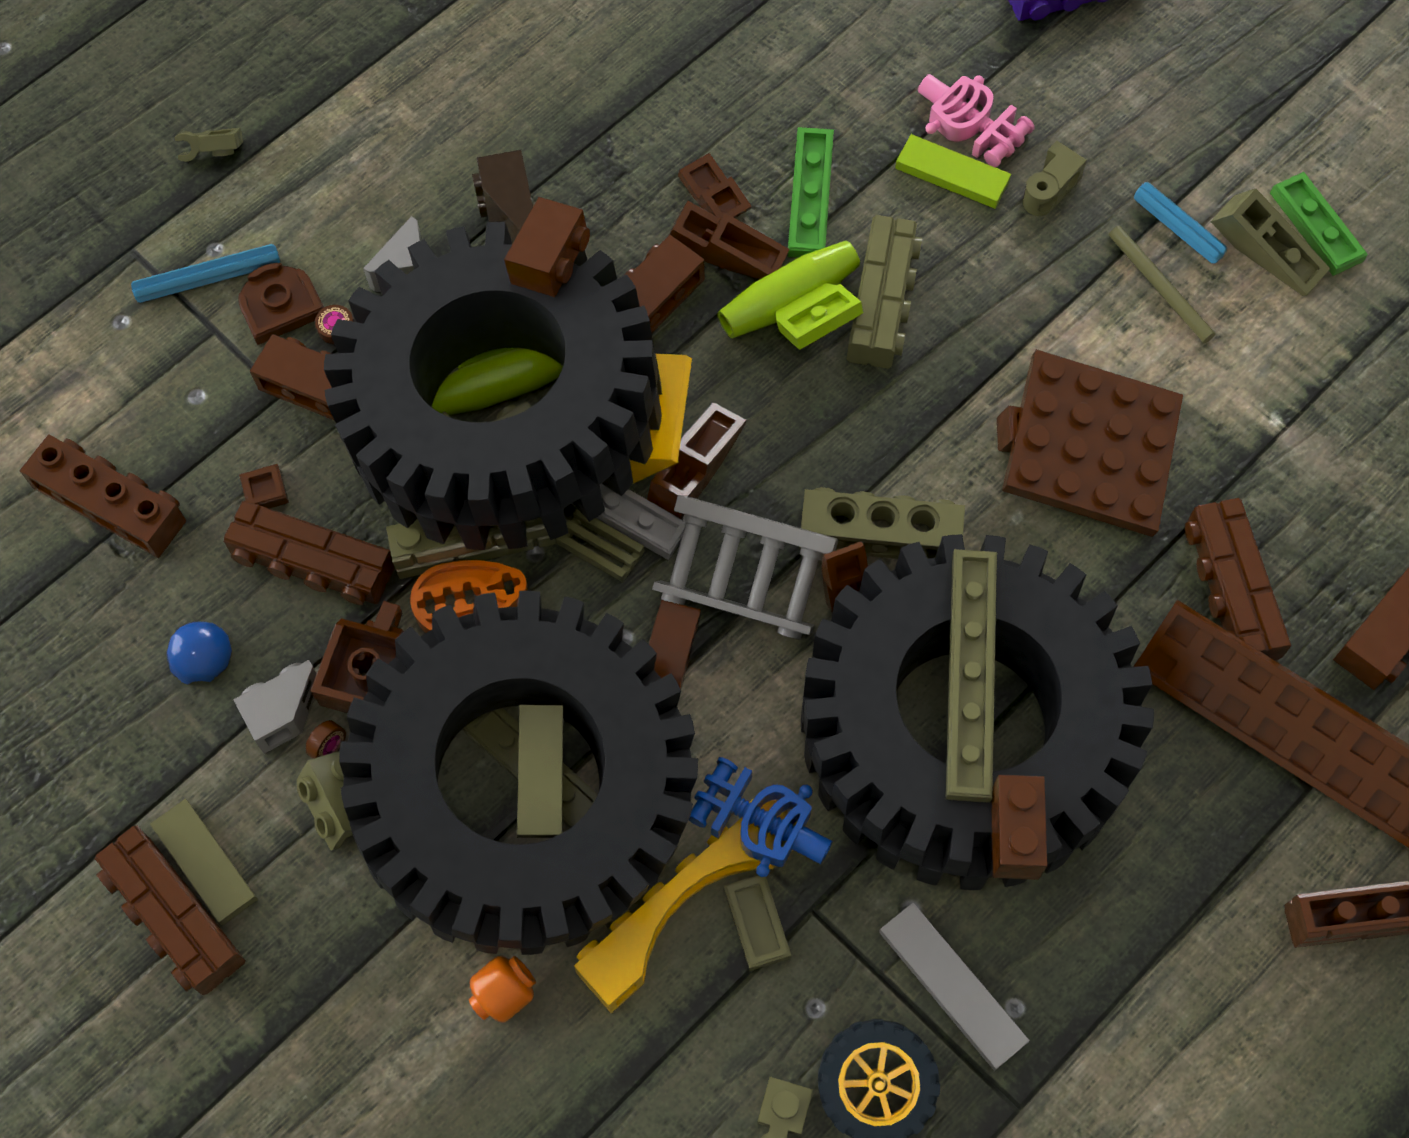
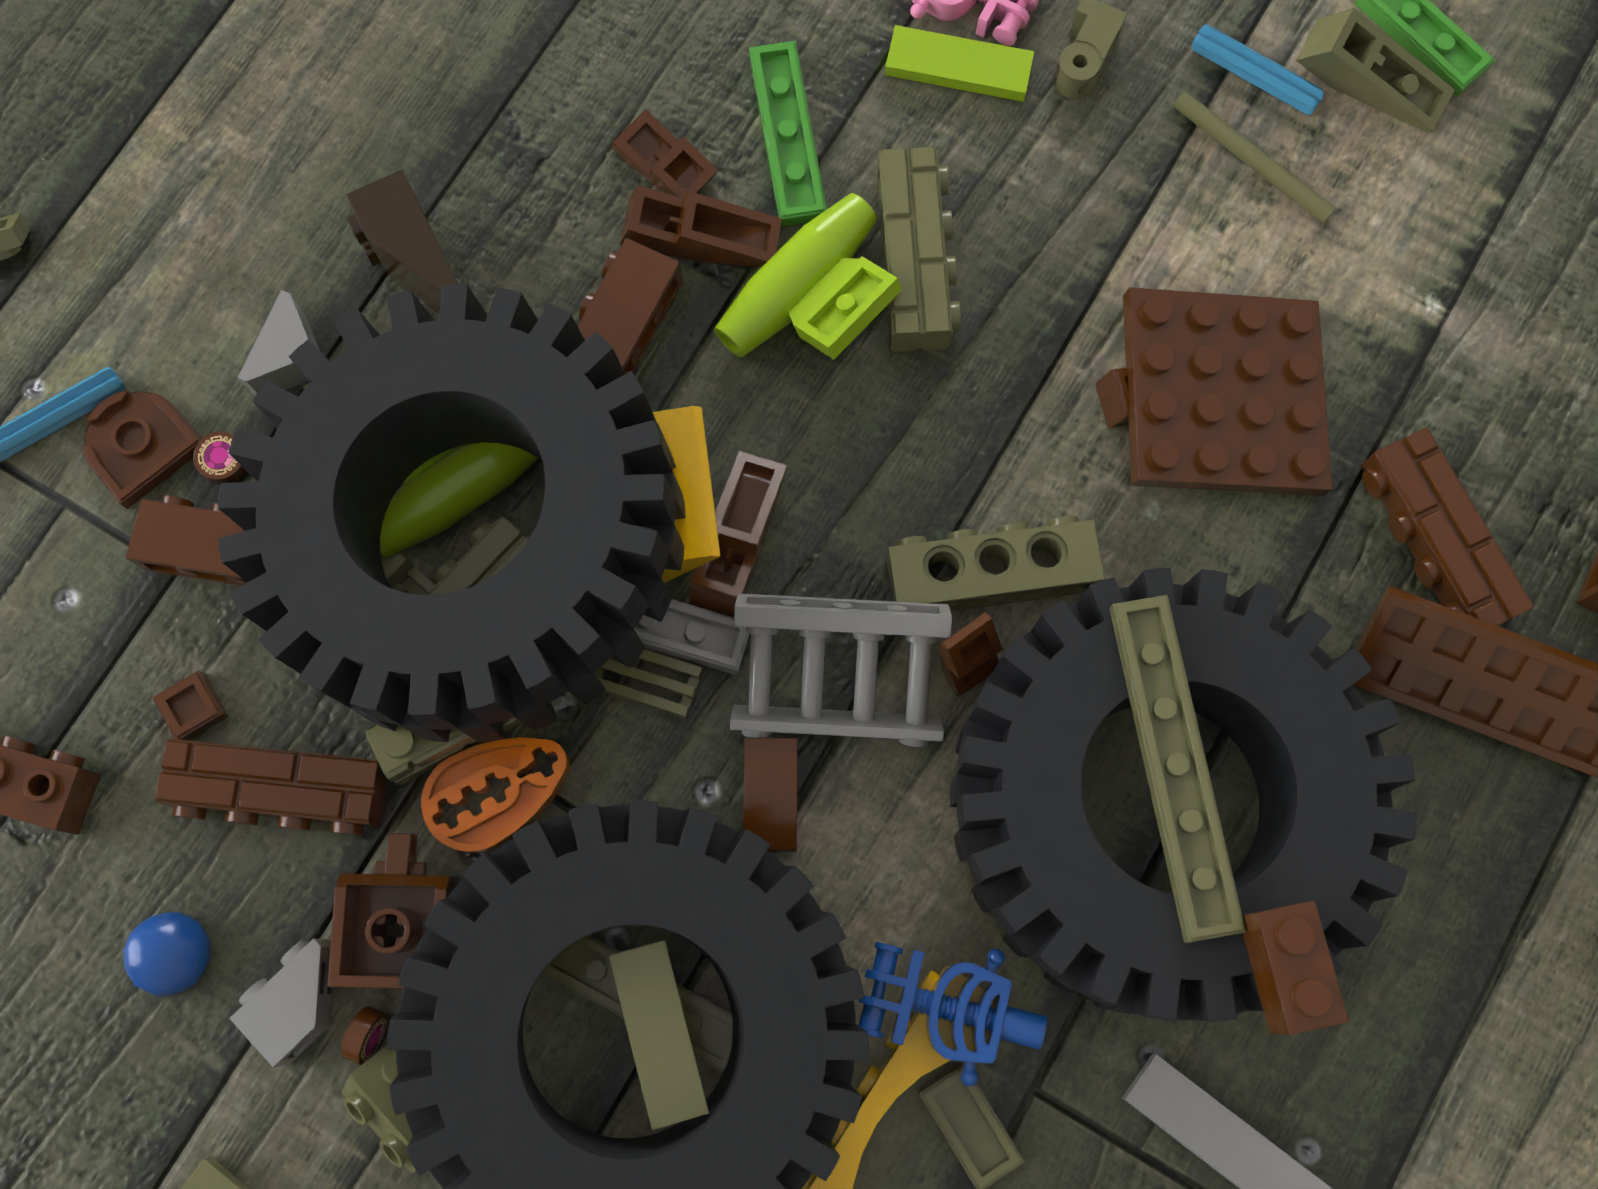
camera: 15 degrees left, 10 degrees up
reddish brown brick [504,197,590,297] -> none

